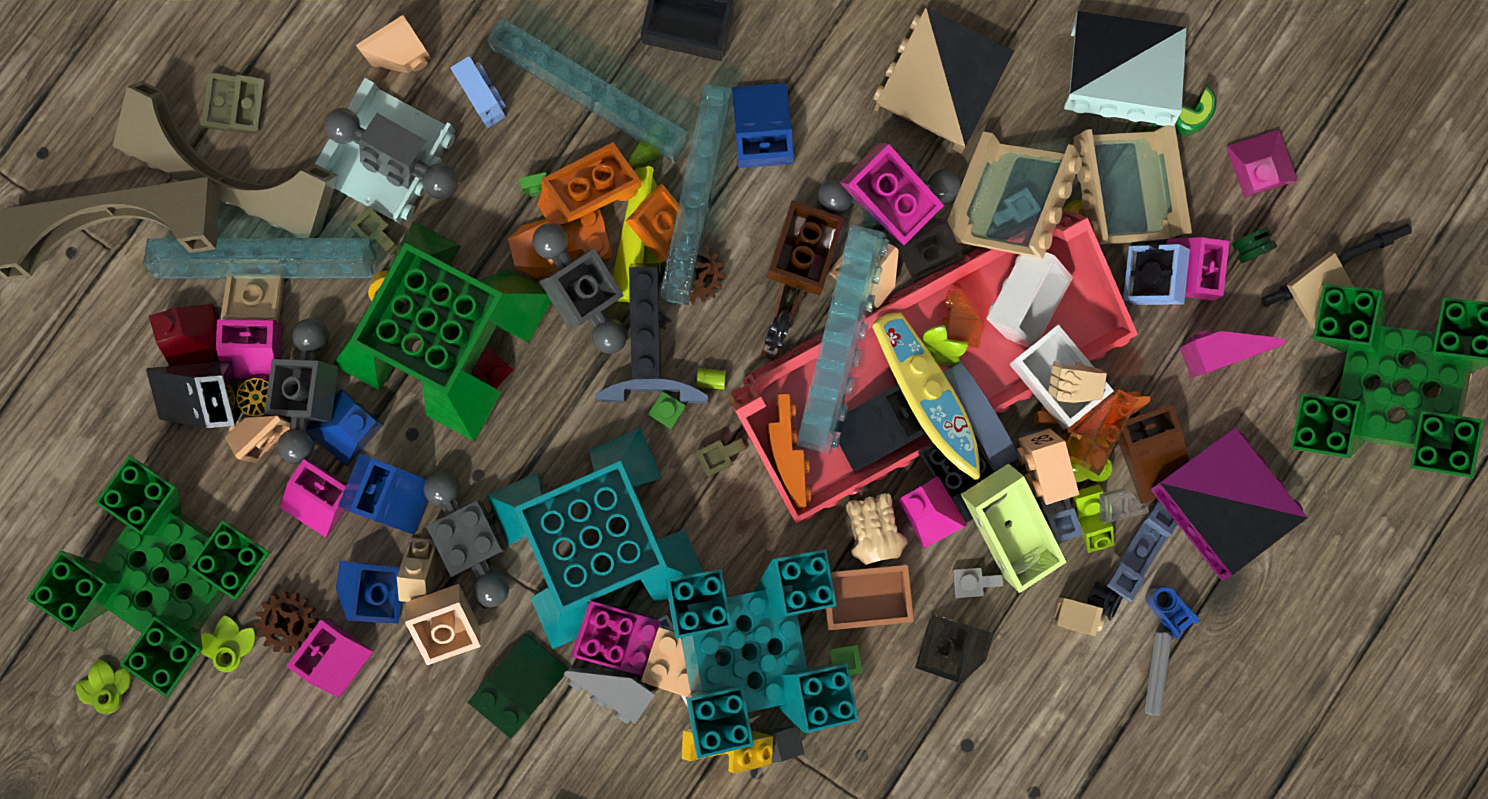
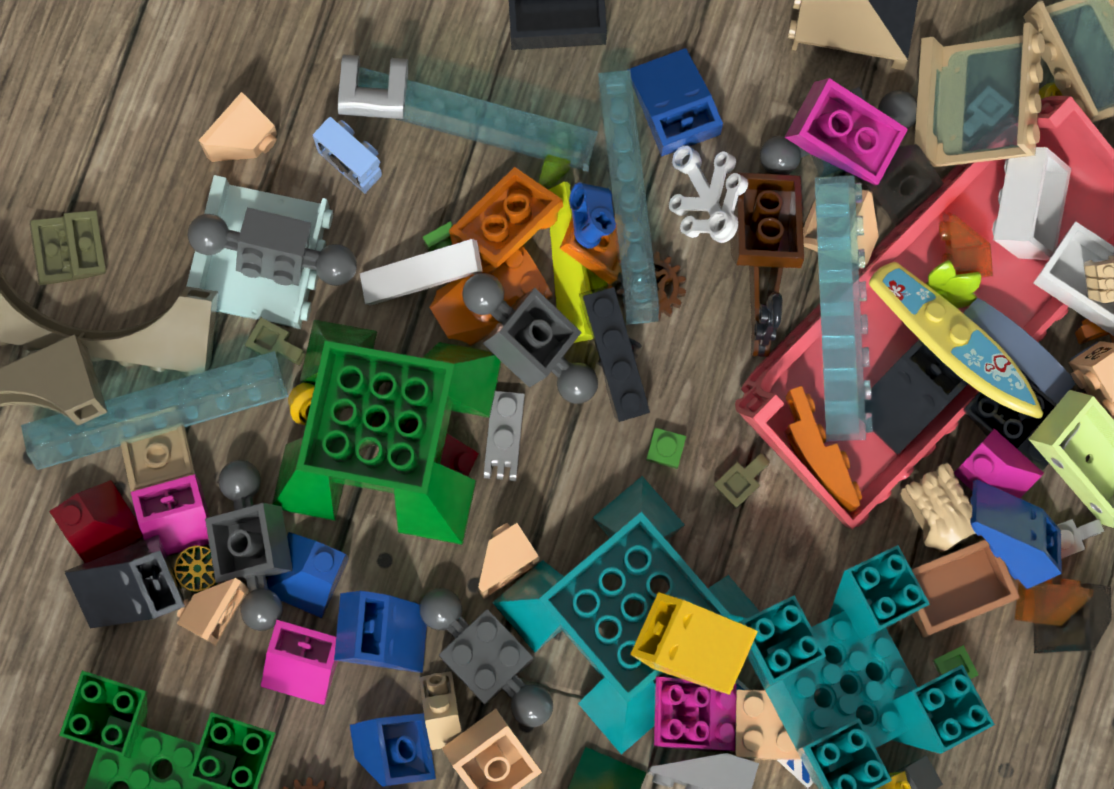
camera: 20 degrees left, 5 degrees down
sand blue slope [596,379,709,404] -> none
lime piece [697,367,726,390] -> none
none -> light grey connector [338,54,408,119]
none -> white tile [360,239,483,305]
none -> light nougat slope [478,523,539,599]
none -> light grey hinge [484,391,525,481]
none -> blue piece [569,182,616,248]
none -> yellow slope [630,592,758,695]
none -> white plant [669,146,748,243]
none -> blue slope [970,479,1062,589]
none -> clear orange slope [1015,578,1094,626]

